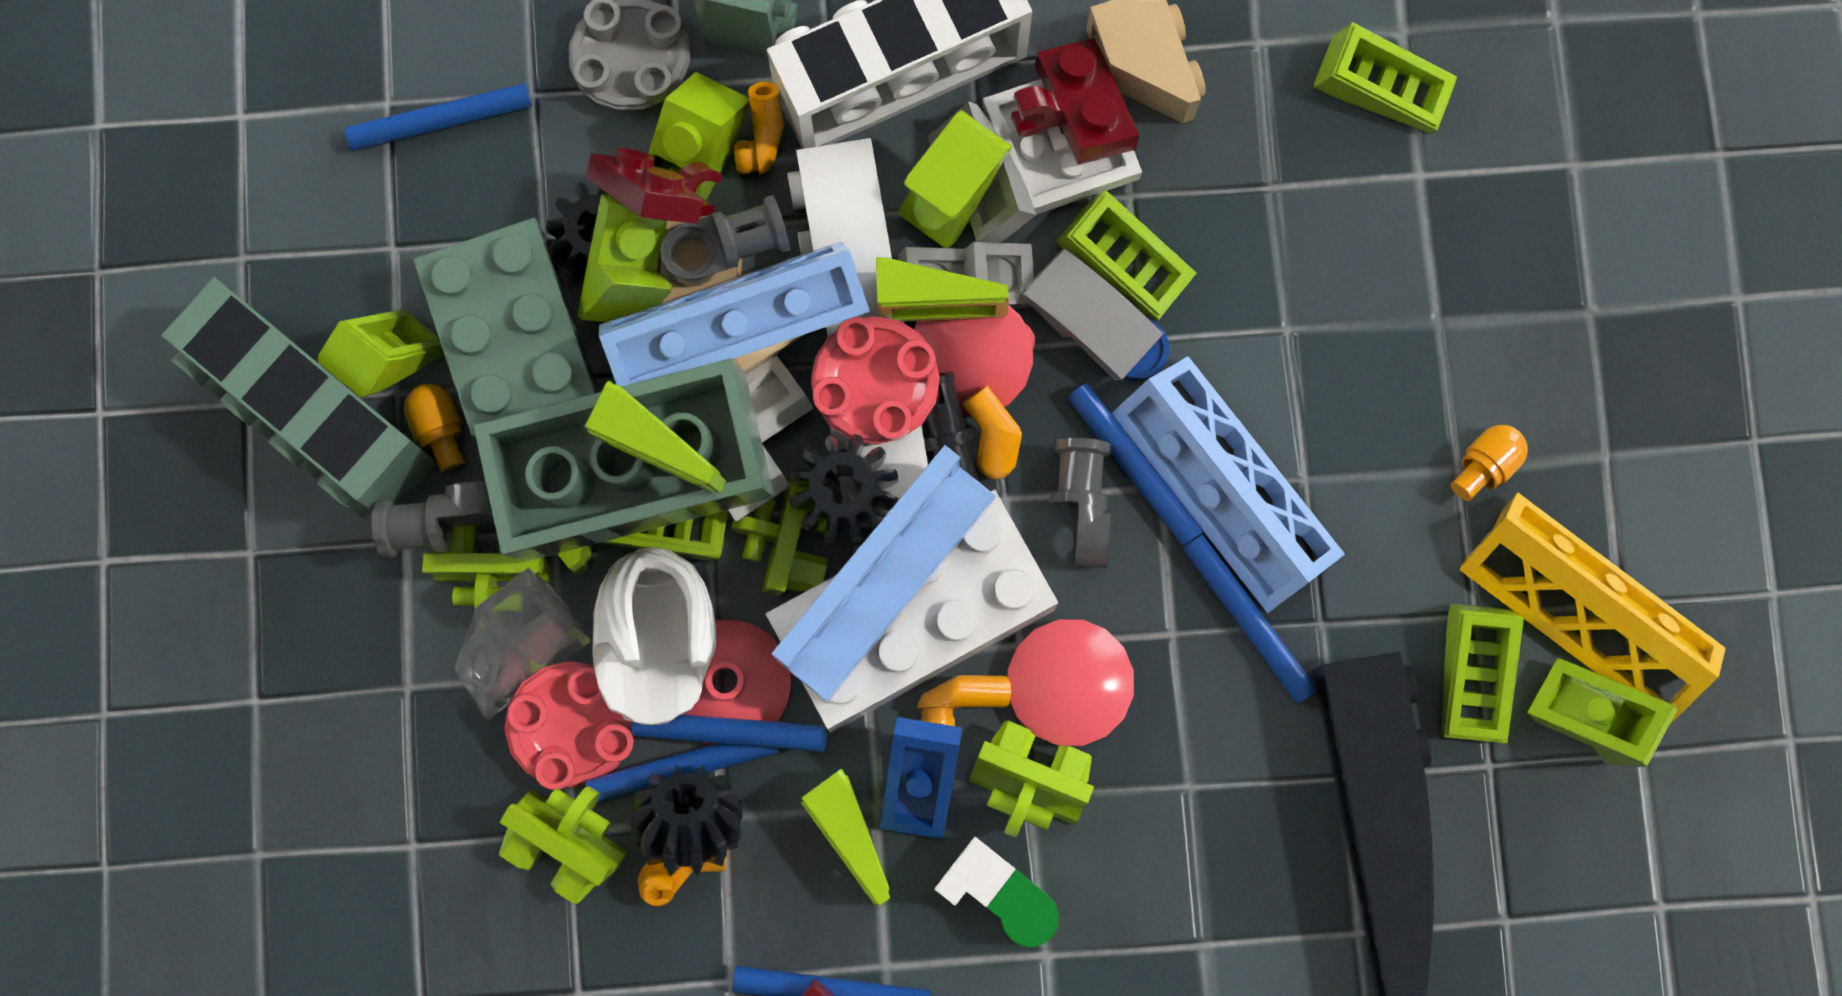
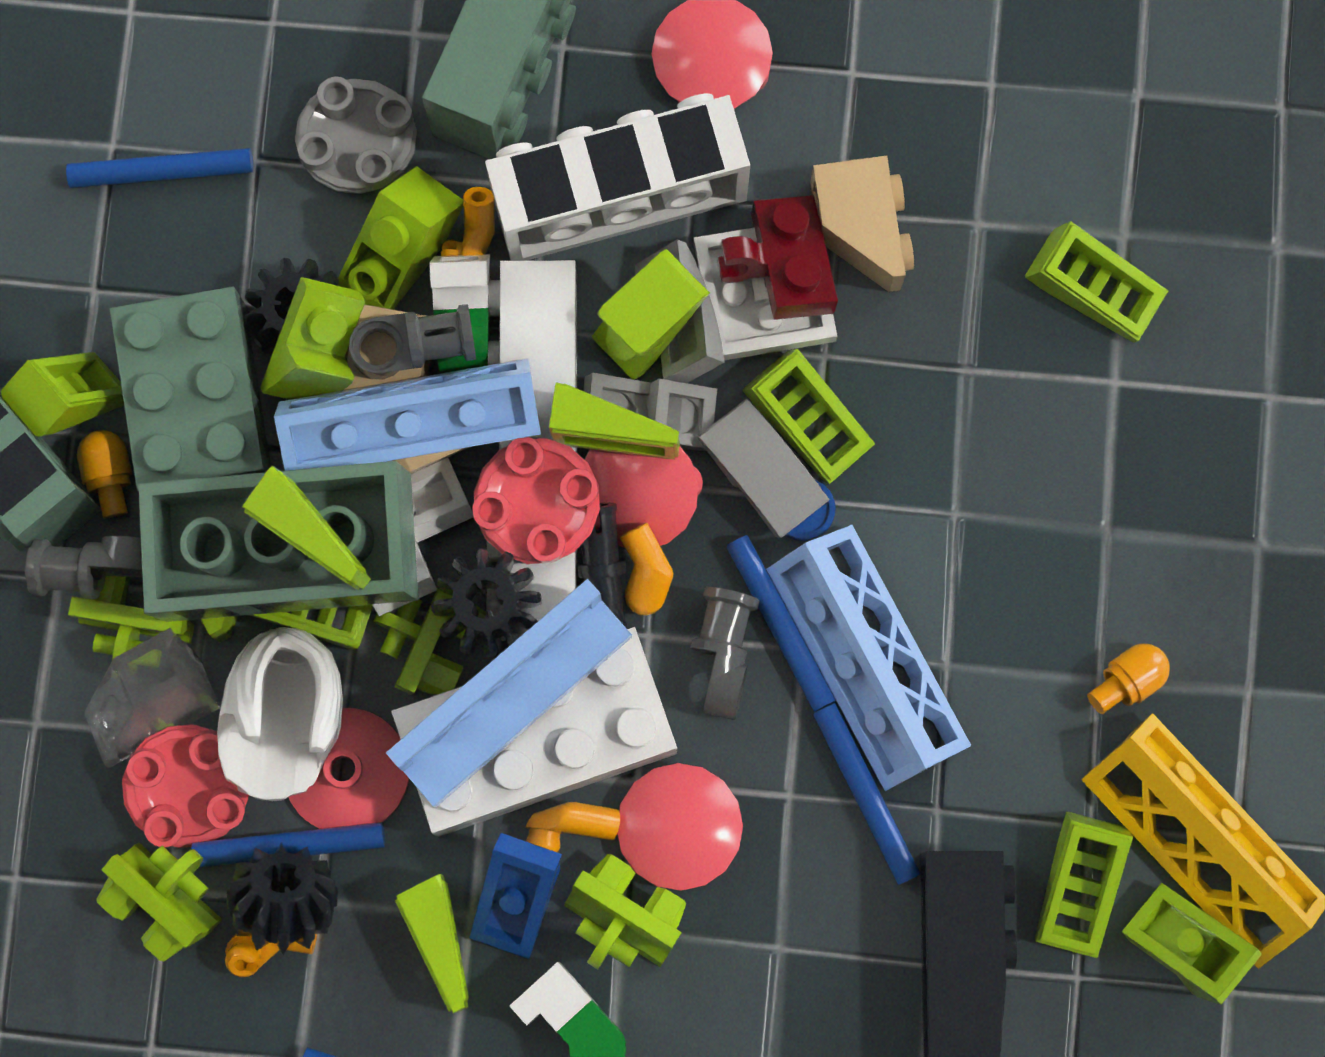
camera: 10 degrees right, 0 degrees up
dark red plate [586,148,723,224] -> none
blue bar [631,714,827,752] -> none
none -> white leg [430,254,491,373]

